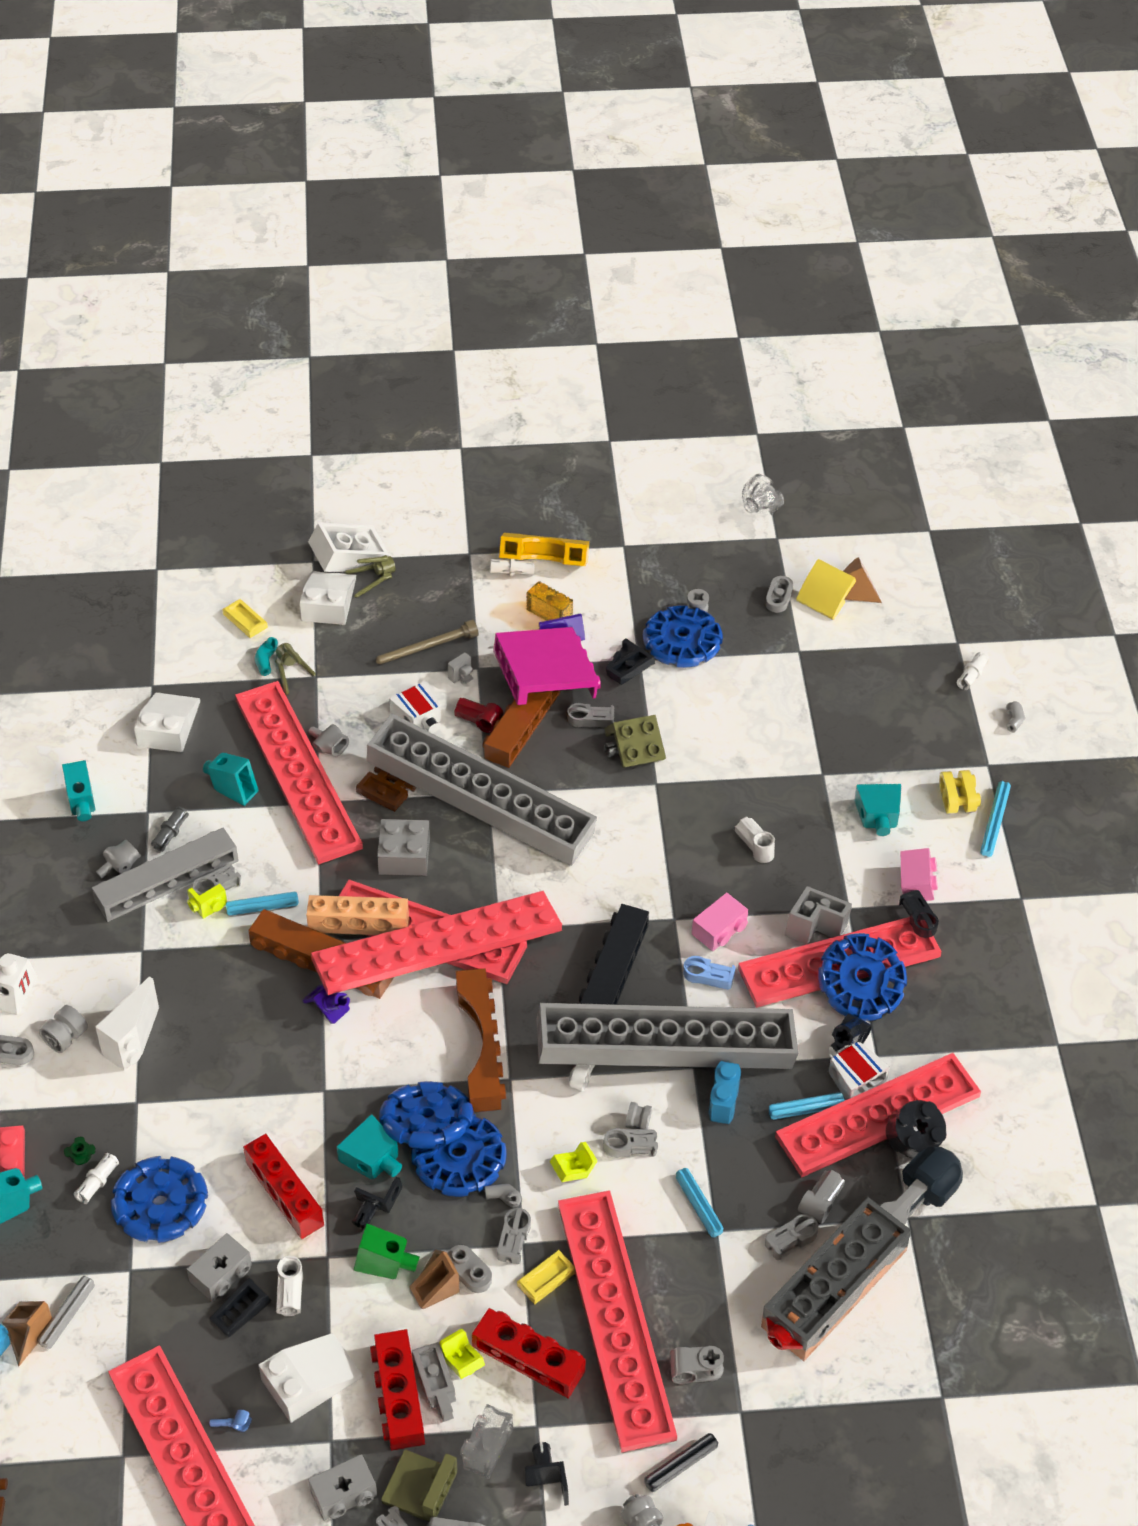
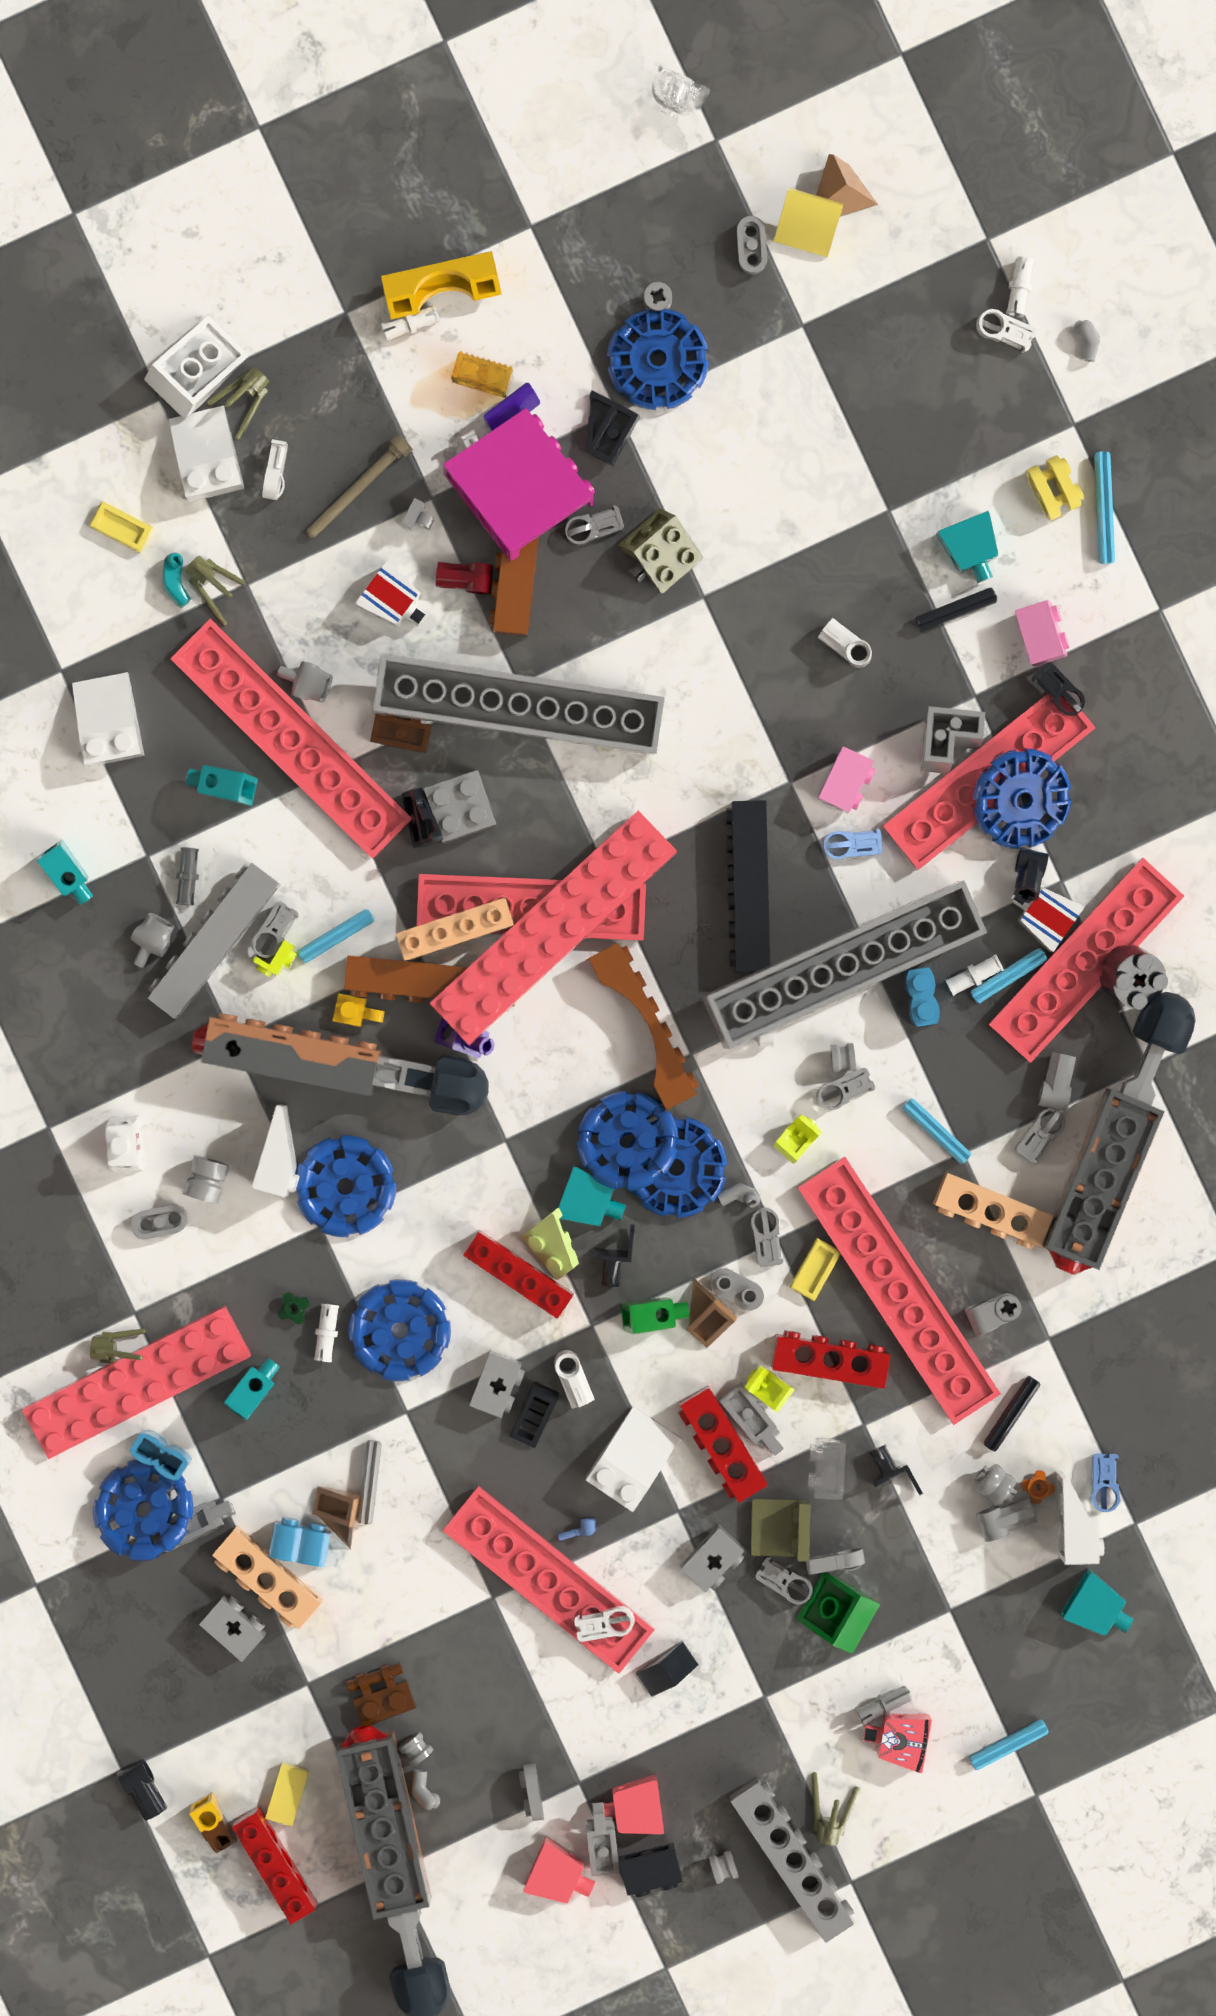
camera: 25 degrees left, 40 degrees up
none -> piece [192,1013,489,1115]
none -> white piece [262,439,288,500]
none -> blue plate [296,1135,396,1238]
none -> yellow plate [333,993,385,1027]
none -> black wing [401,787,444,849]
none -> yellowish green wing [521,1208,579,1280]
none -> white piece [574,1606,635,1642]
none -> black axle [916,587,997,632]
none -> light nougat brick [933,1172,1053,1250]
none -> white pin [945,954,1004,996]
none -> white piece [976,309,1036,353]

